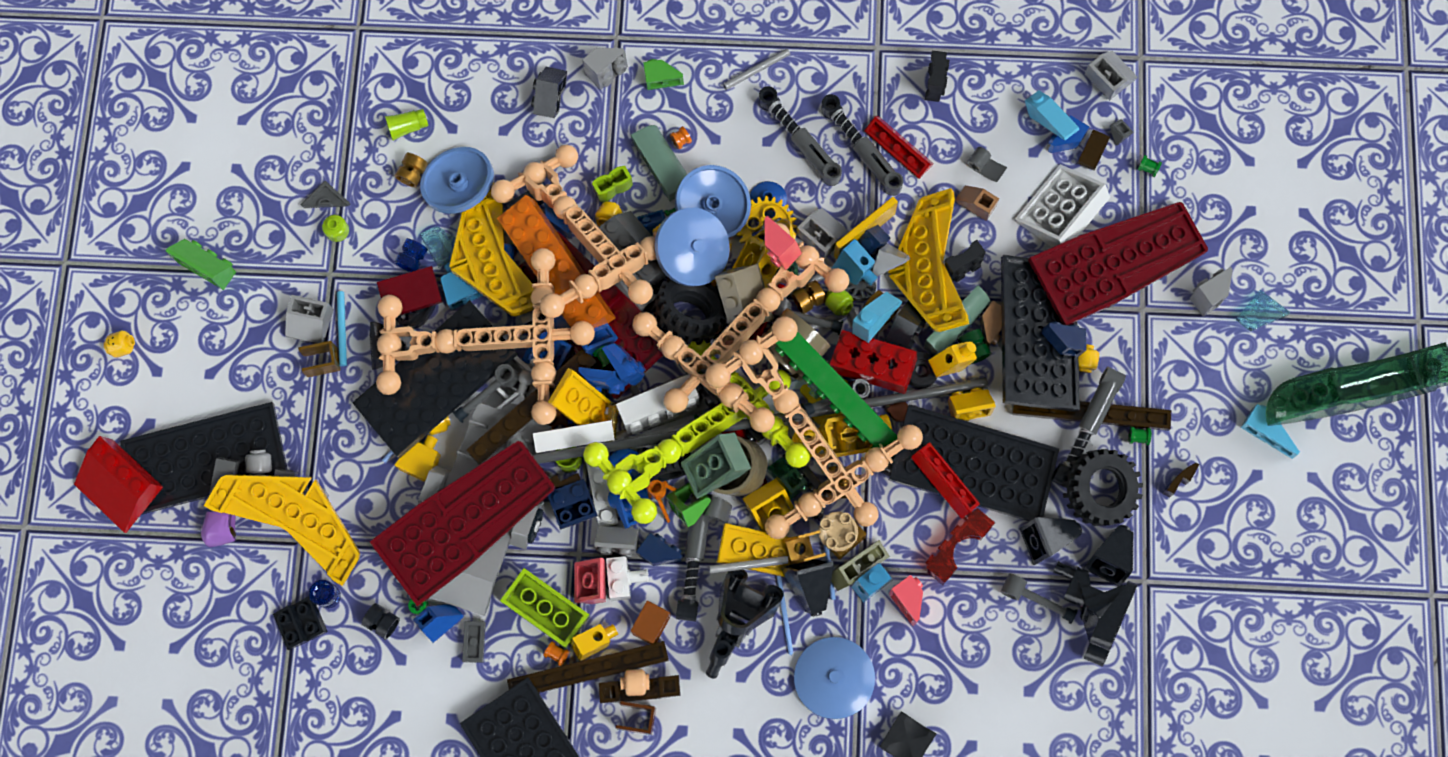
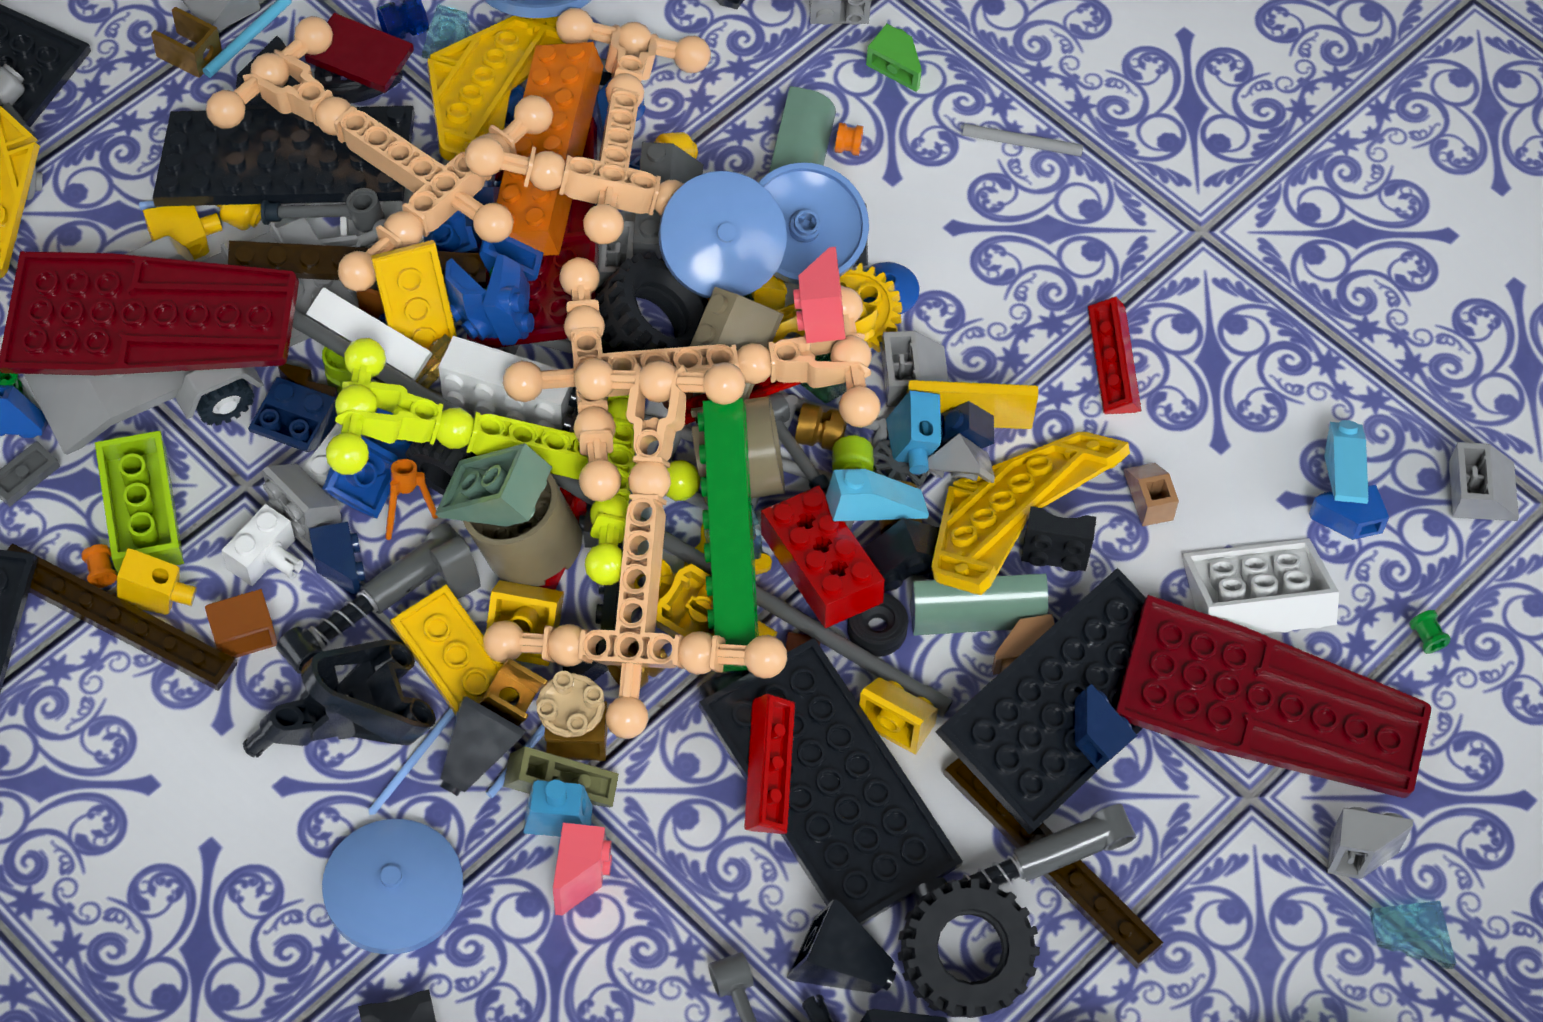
camera: 35 degrees right, 15 degrees down
dark azure torso [441,262,483,311] -> none
coral slope [574,558,606,604] -> none
lime brick [592,166,633,202] -> none
dark brown slope [599,675,681,704] -> none
reddish brown piece [615,701,657,735] -> none
light nougat head [620,669,649,696] -> none
bright green tile [666,483,711,527] -> none
light grey bar [709,556,788,574] -> none
piece [759,86,842,186] -> none
clear green slope [767,457,808,500] -> none
dark grey piece [800,379,870,417] -> none
piece [821,94,903,196] -> none
black brick [925,50,950,102] -> none
clear red arch [925,508,995,585] -> none
yellow torso [928,342,977,378] -> none
dark green wheel [958,329,992,365] -> none
dark grey panel [967,147,1007,182] -> none
dark brown slope [1077,129,1110,171] -> none
yellow head [1078,344,1100,373] -> none
dark grey slope [1110,119,1134,145] -> none
green bush [1128,426,1152,446] -> none

